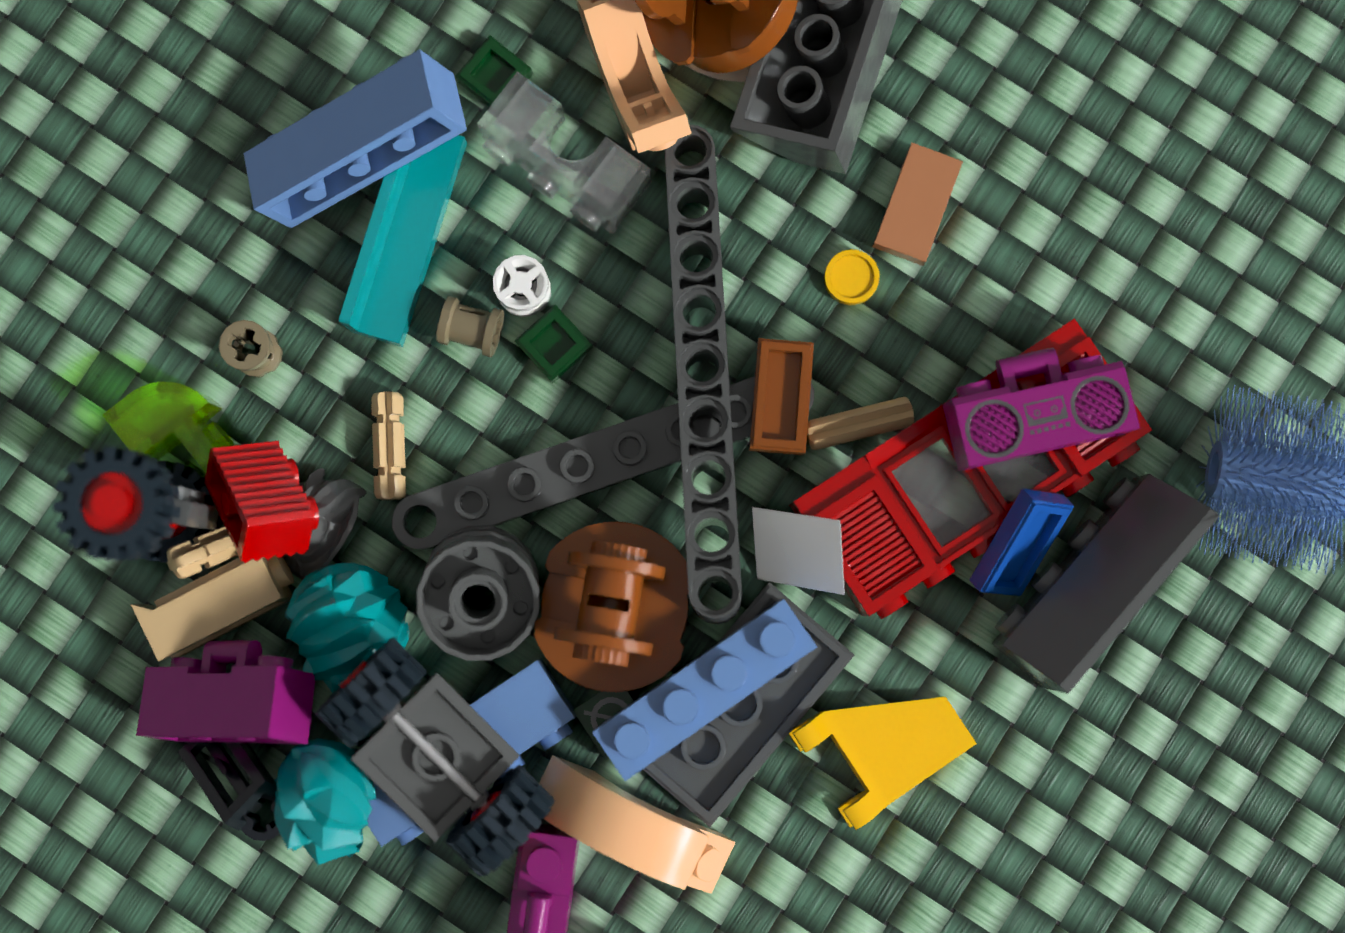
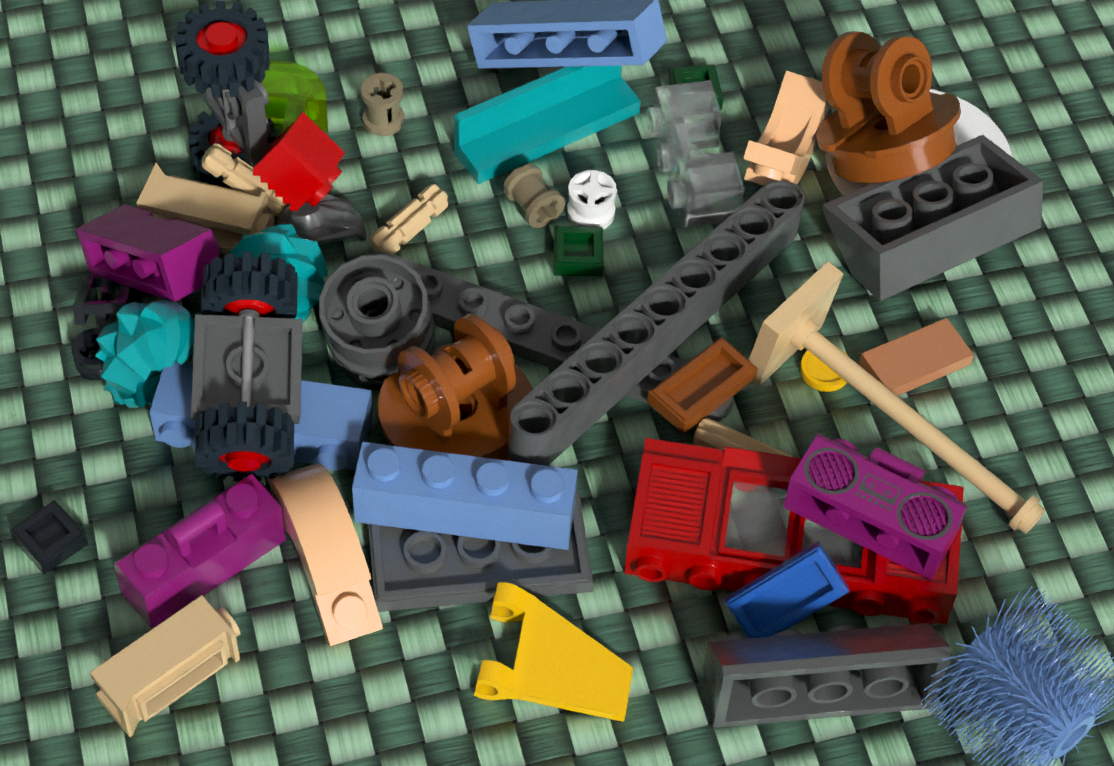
camera: 40 degrees right, 30 degrees down
white sticker [752,507,845,595] -> none
none -> tan tile [749,261,1046,534]

